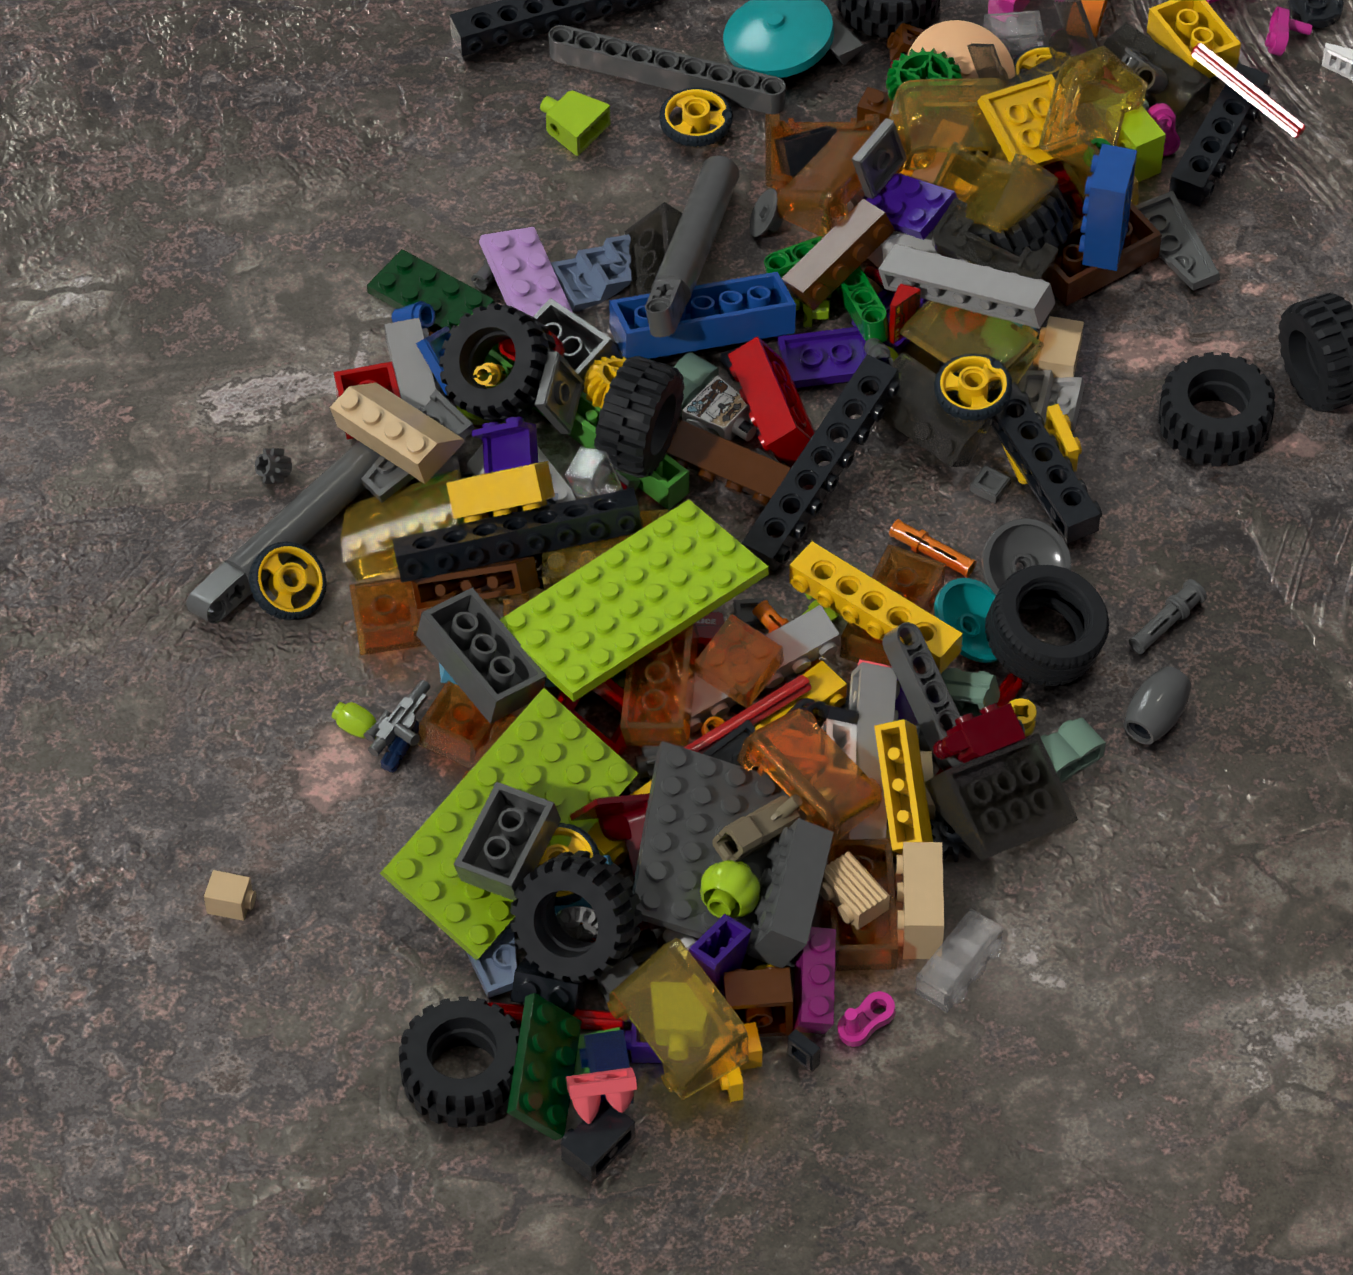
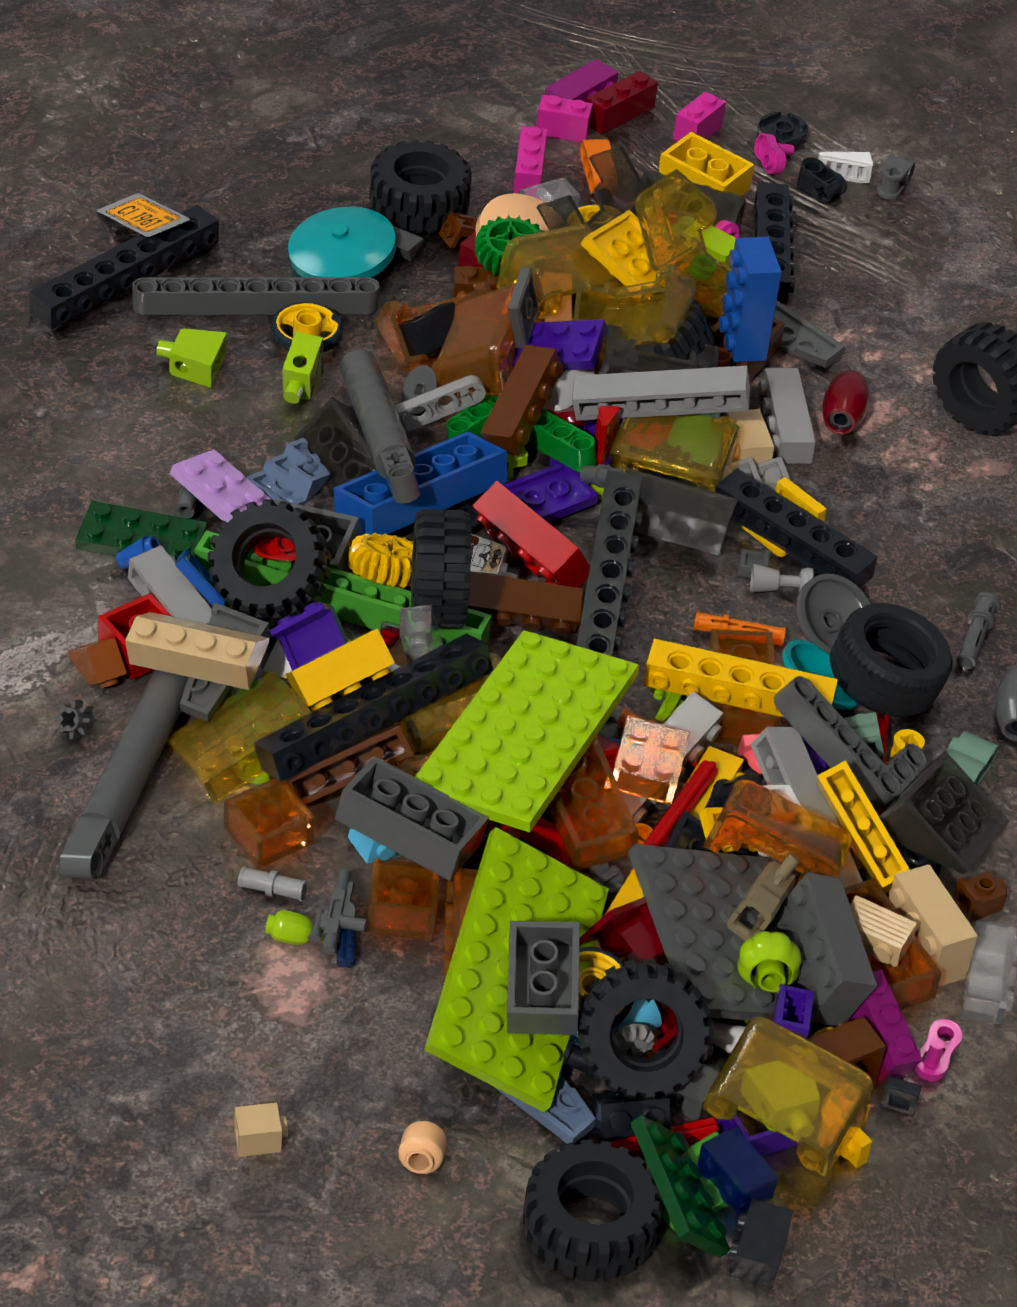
camera: 30 degrees left, 10 degrees down
yellow wheel [249,541,327,620] -> none
yellow pin [473,362,506,386] -> none
dark grey tile [535,352,584,434] -> none
coral tile [566,1067,637,1124] -> none
black tile [817,704,859,725] -> none
dark red hinge [933,703,1026,764] -> none
yellow wheel [934,353,1012,421] -> none
black tyre [1158,352,1276,467] -> none
axle [1191,43,1306,138] -> none
none -> dark orange slope [68,638,127,688]
none -> light grey pin [238,866,308,901]
none -> lime torso [282,331,324,403]
none -> light grey beam [395,375,486,433]
none -> light nougat head [398,1121,447,1174]
none -> light grey piece [750,564,813,593]
none -> light grey brick [758,368,815,464]
none -> black piece [797,157,847,204]
none -> dark red piece [822,370,870,435]
none -> reddish brown brick [953,871,1007,923]

